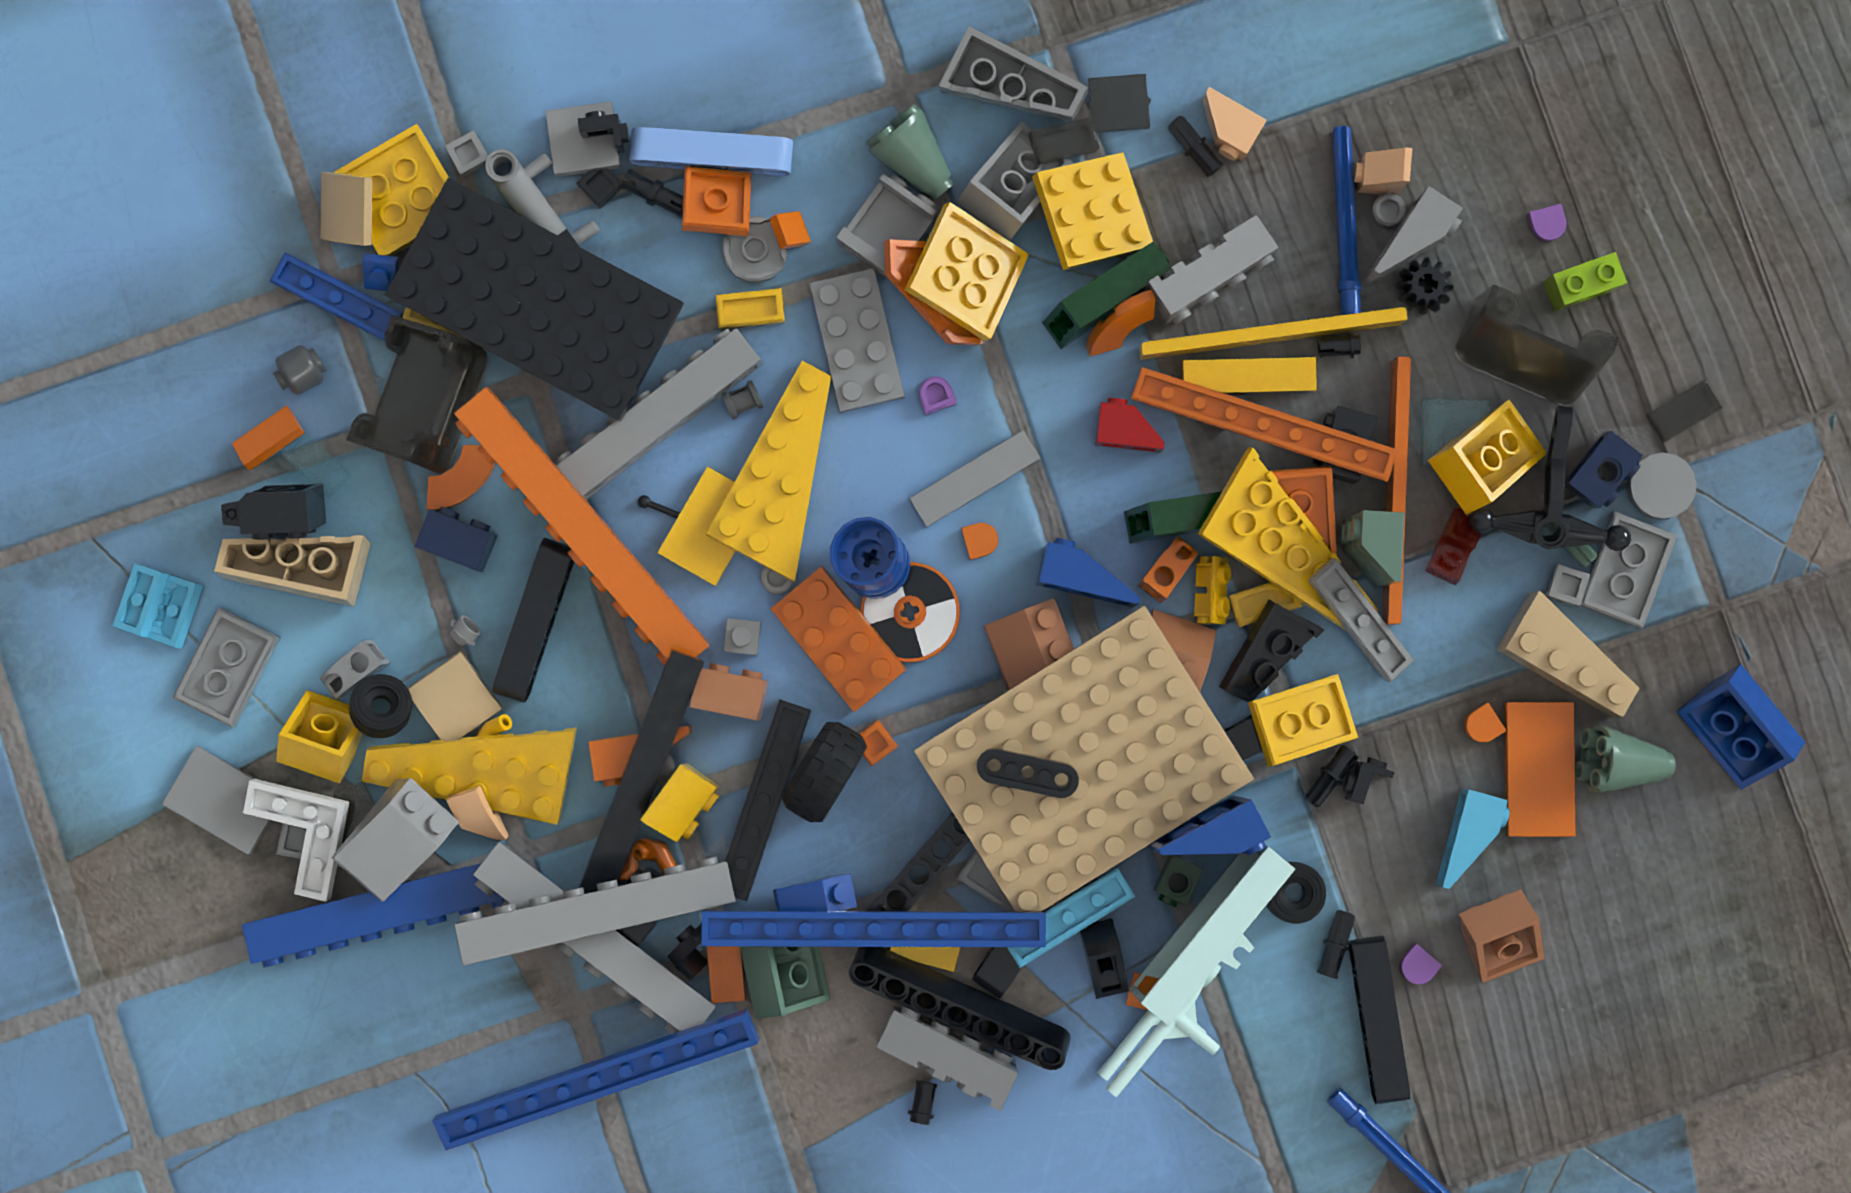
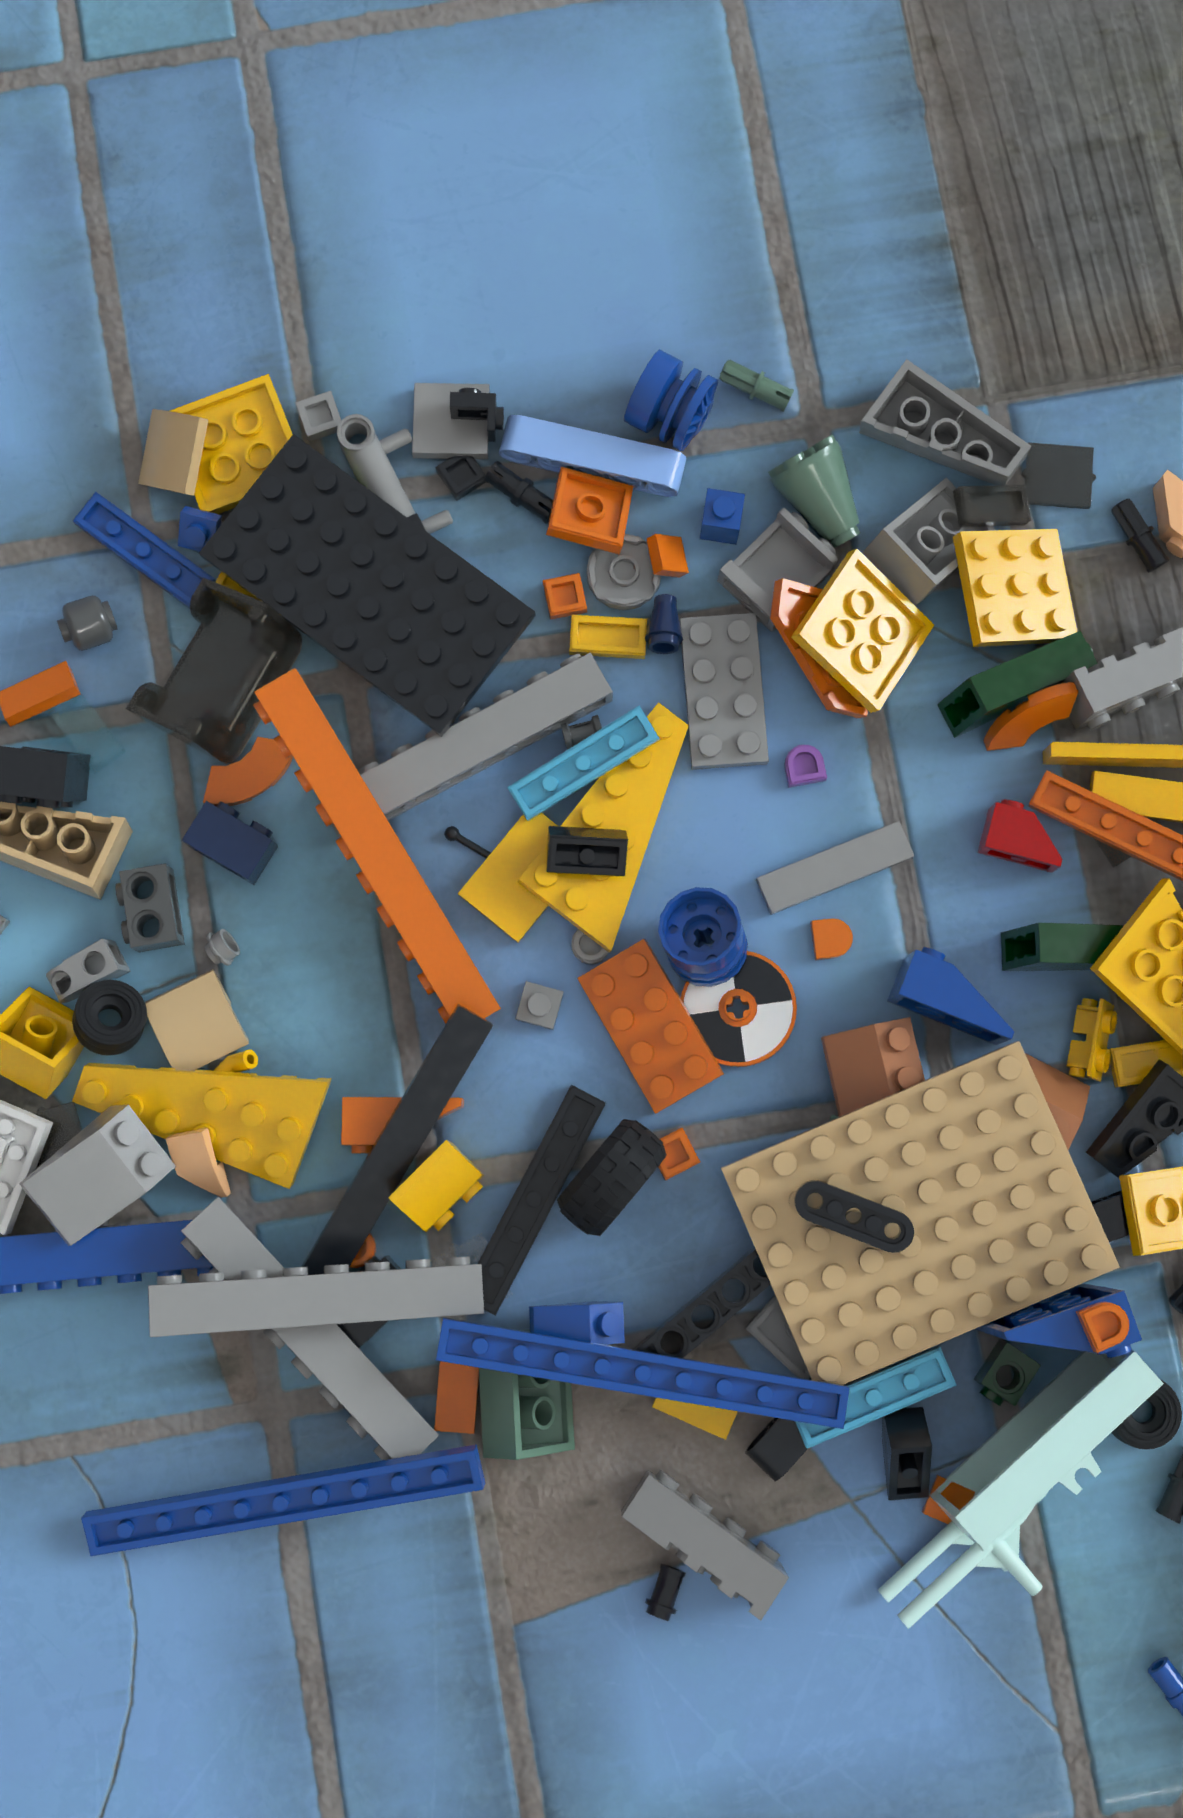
camera: 10 degrees right, 5 degrees down
black beam [492,537,574,703] -> none
orange arm [631,838,677,875] -> none
black bracket [667,923,708,980] -> none
nougat slope [690,663,769,720] -> none
black beam [849,947,1071,1070] -> none
orange leg [1137,536,1198,603] -> none
none -> dark grey brick [116,863,185,953]
none -> medium azure tile [507,705,660,821]
none -> orange tile [543,573,587,620]
none -> black slope [546,826,628,876]
none -> blue wheel [624,349,718,451]
none -> dark blue cone [645,594,683,654]
none -> blue brick [699,488,745,545]
none -> sand green axle [719,360,794,412]
none -> orange tile [1076,1302,1129,1353]

